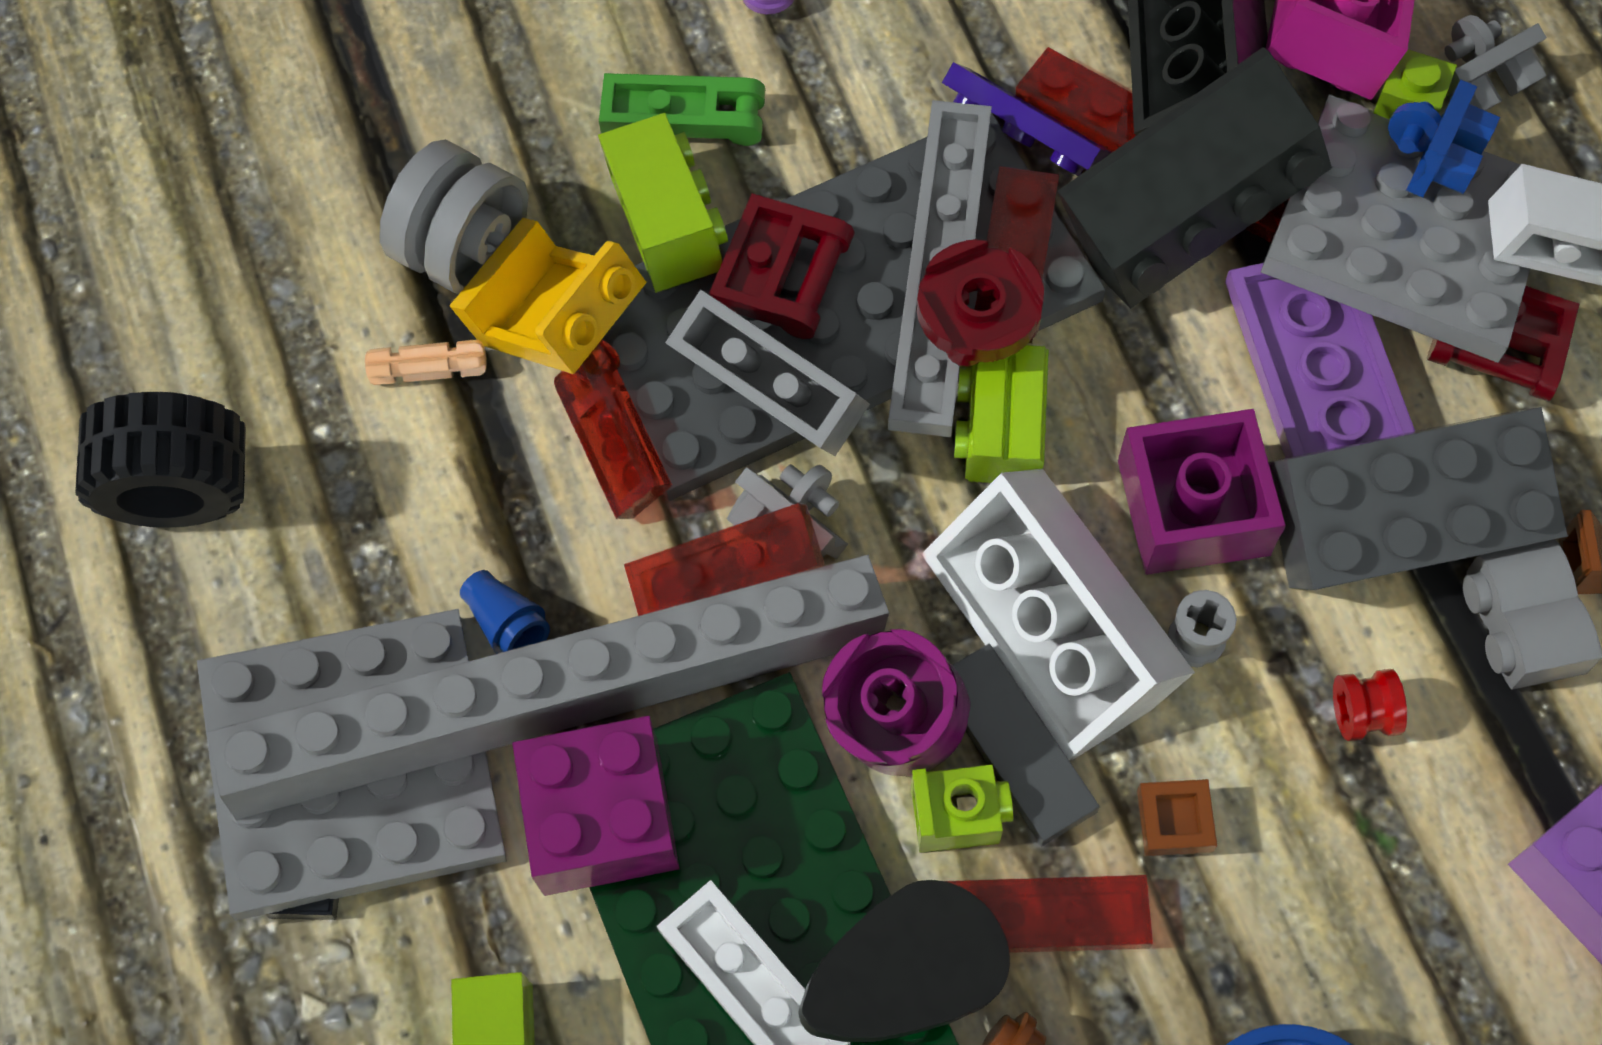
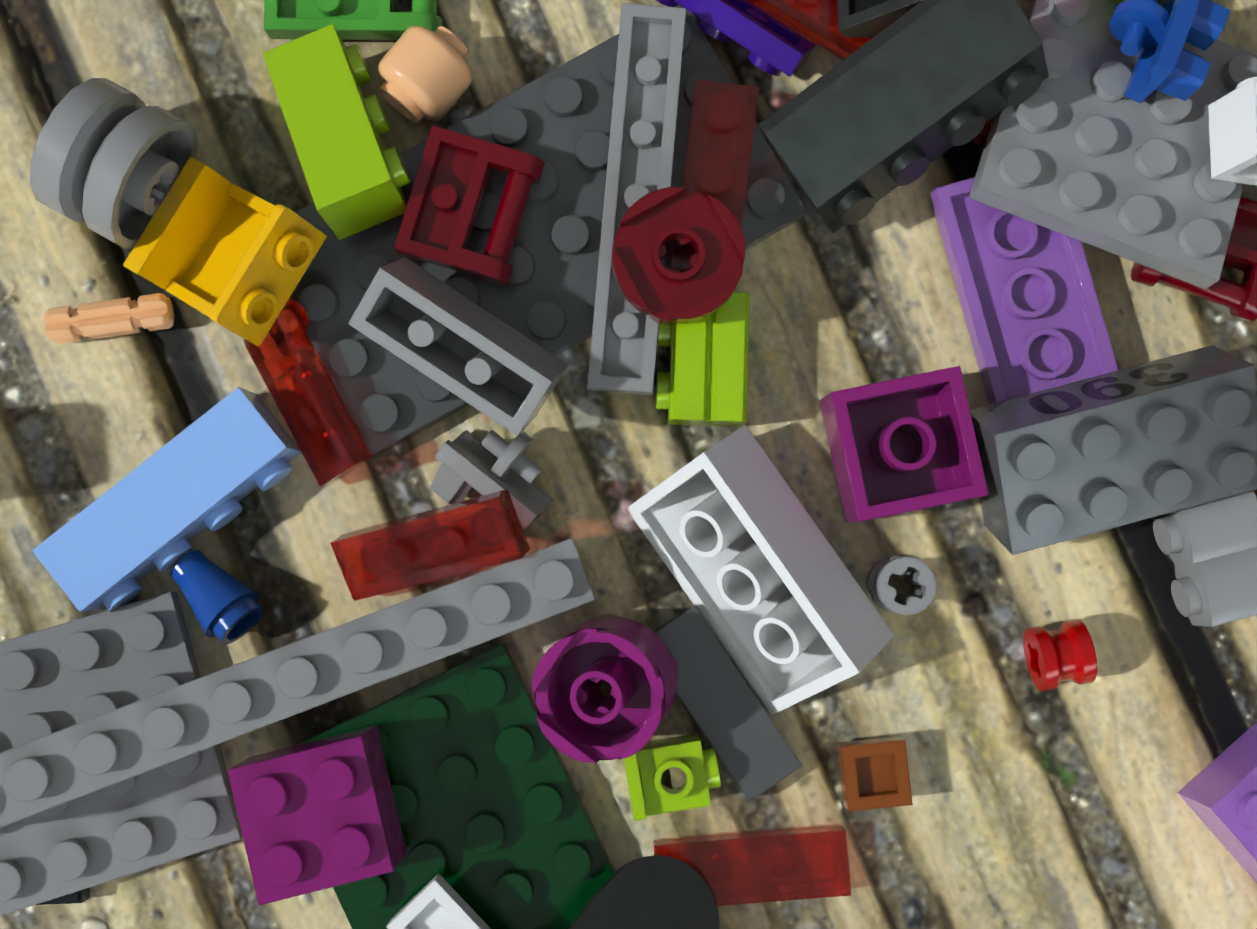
camera: 10 degrees left, 20 degrees up
none -> light blue brick [32,387,302,612]
none -> light nougat head [377,26,472,124]

